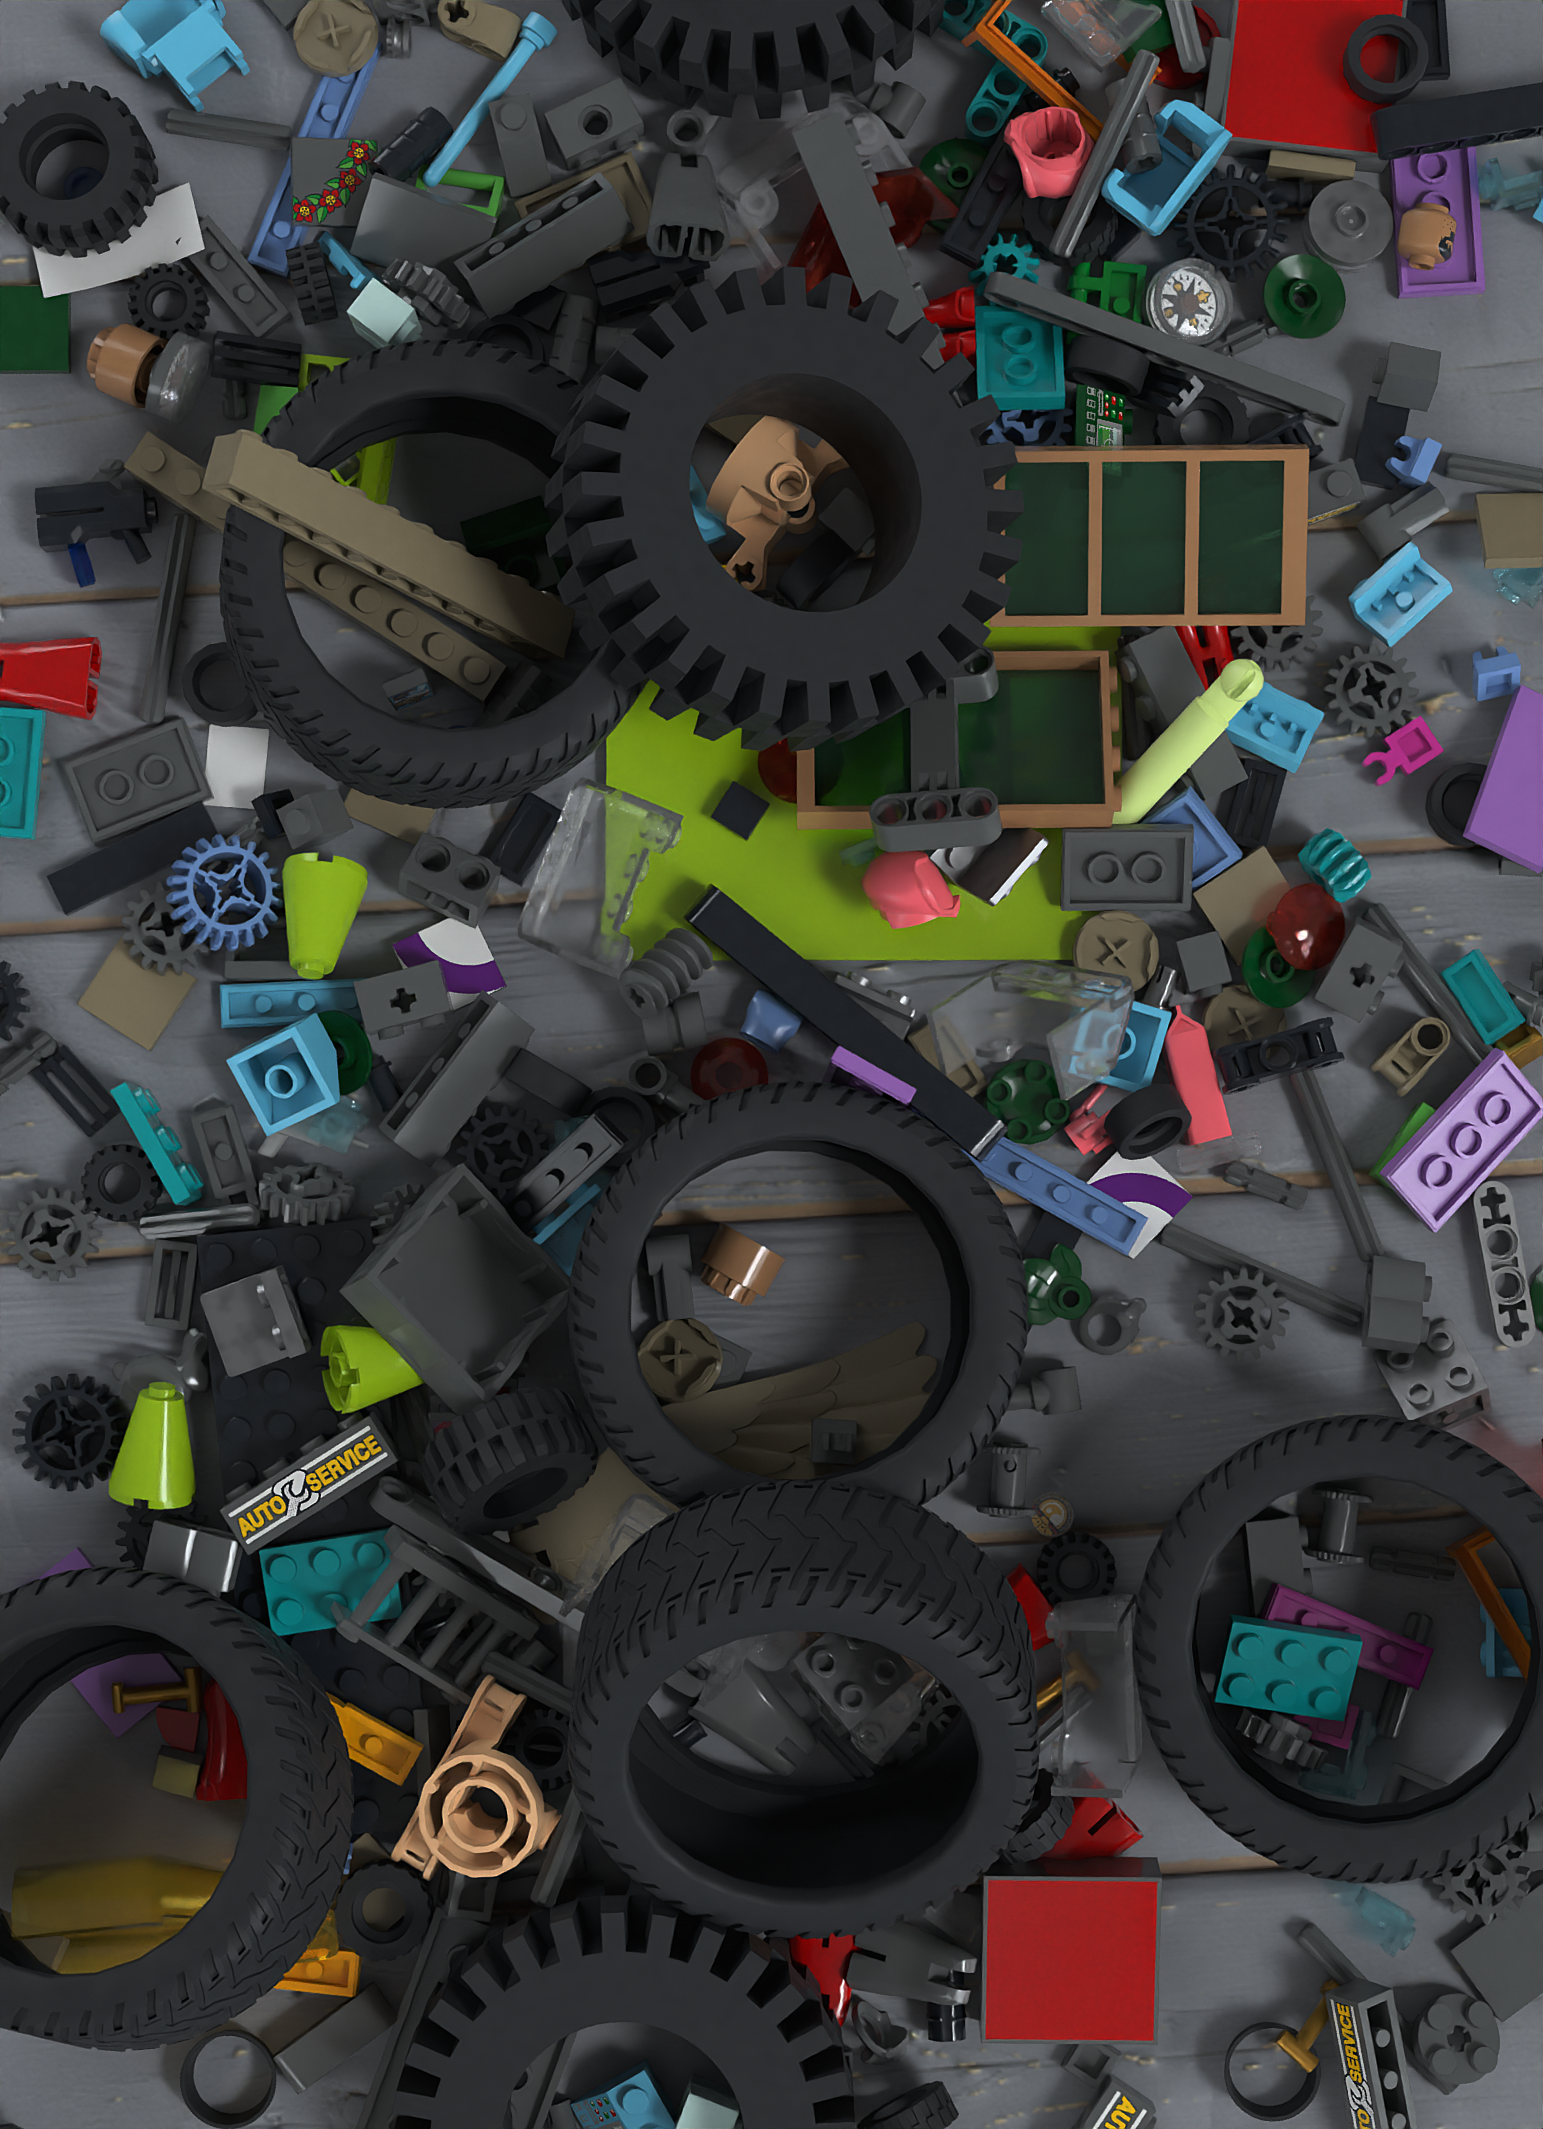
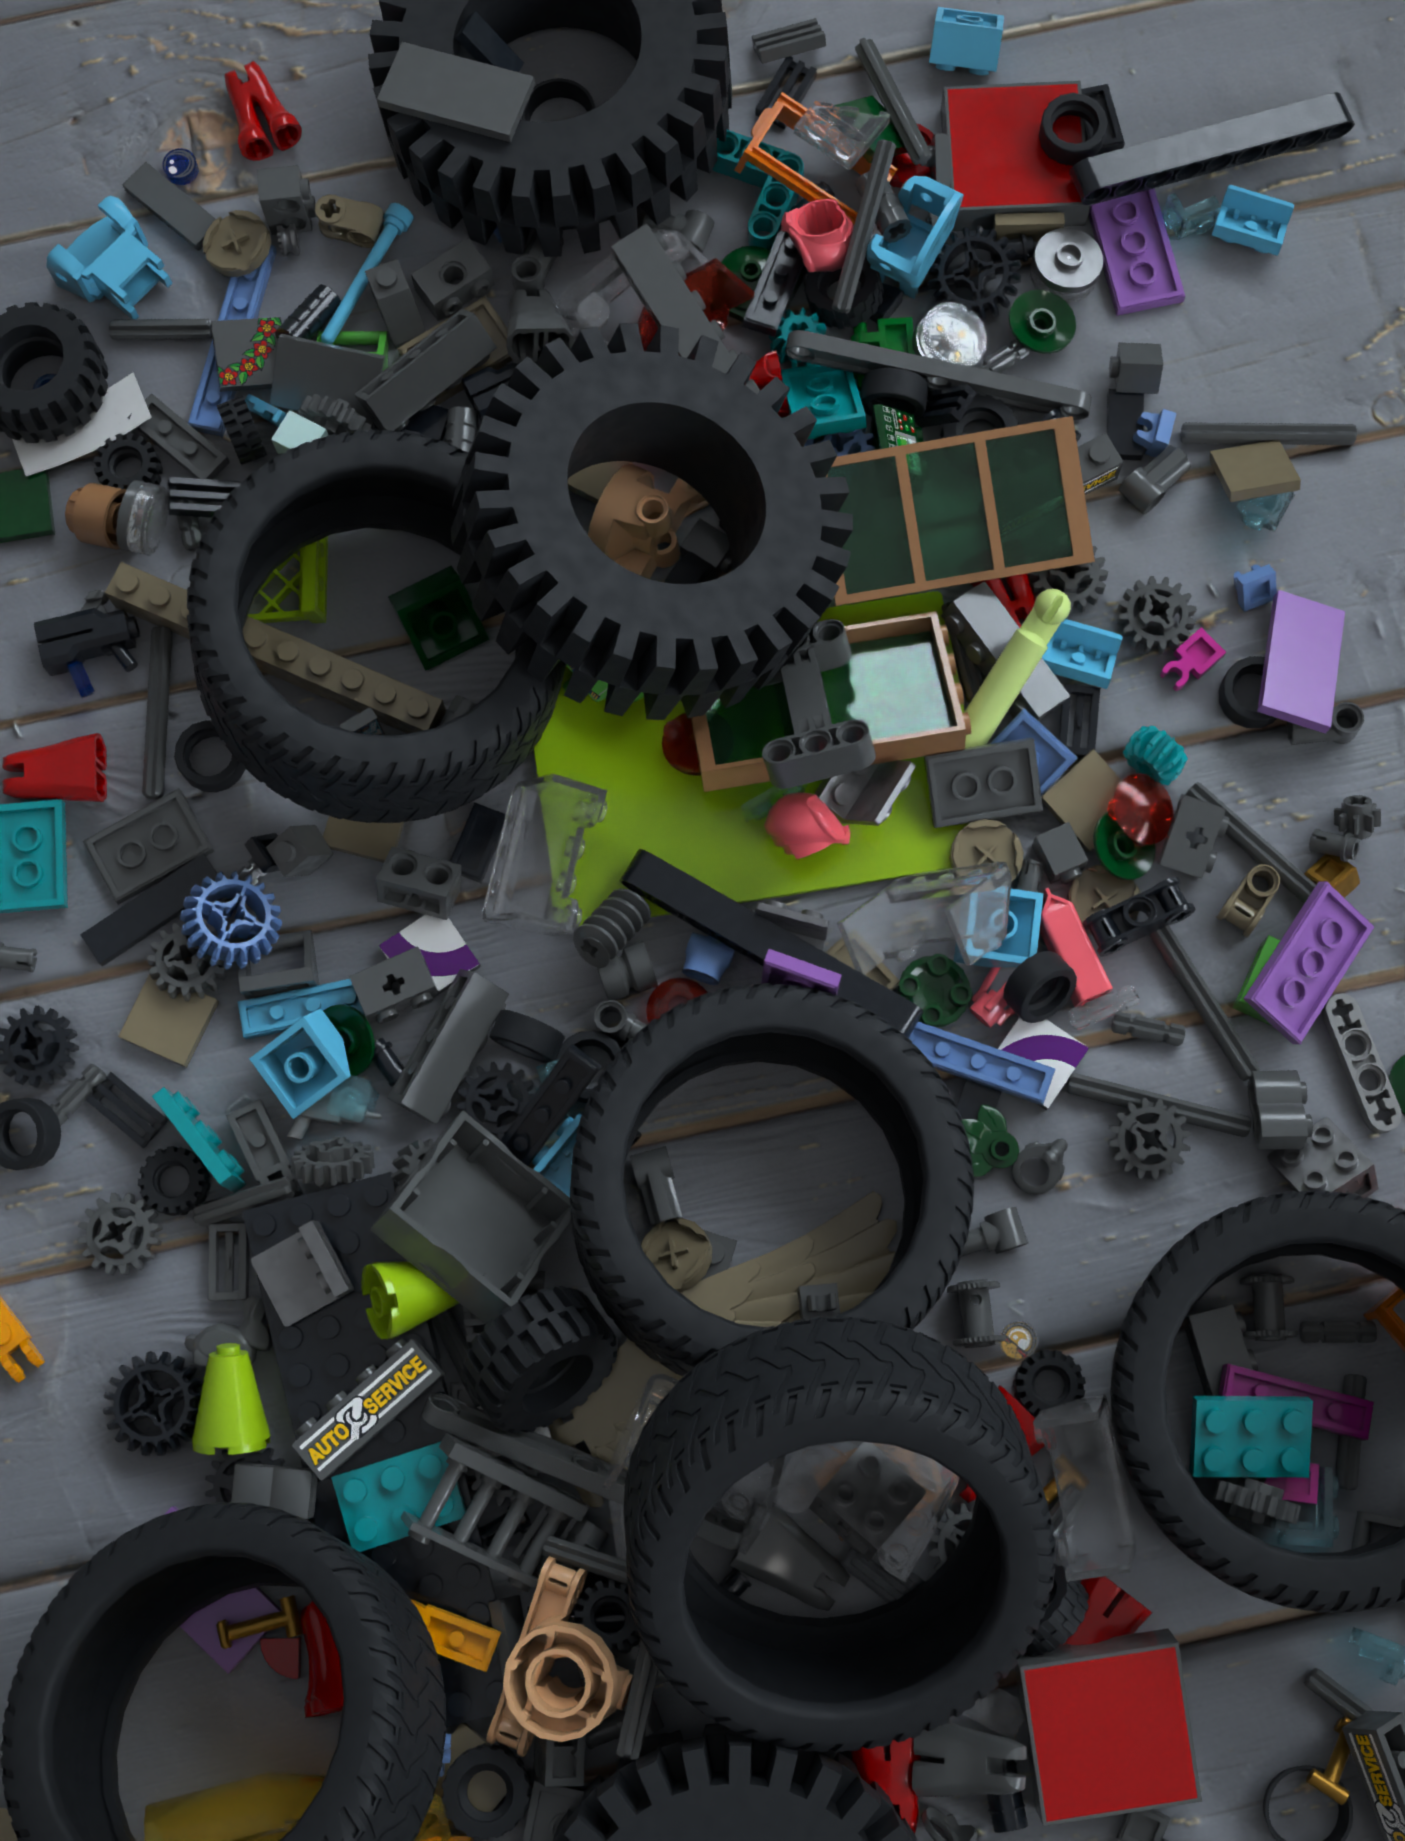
camera: 10 degrees left, 10 degrees down
dark grey tile [152,1745,204,1799] -> none
dark tan brick [201,429,576,662] -> none
white sticker [204,724,269,809] -> none
lime cone [282,853,368,979] -> none
medium nougat piece [700,1222,786,1307] -> none
black tile [711,781,770,841] -> none
medium azure bracket [1349,542,1453,647] -> none
medium nougat head [1397,203,1457,271] -> none
teal tile [1440,949,1526,1045] -> none

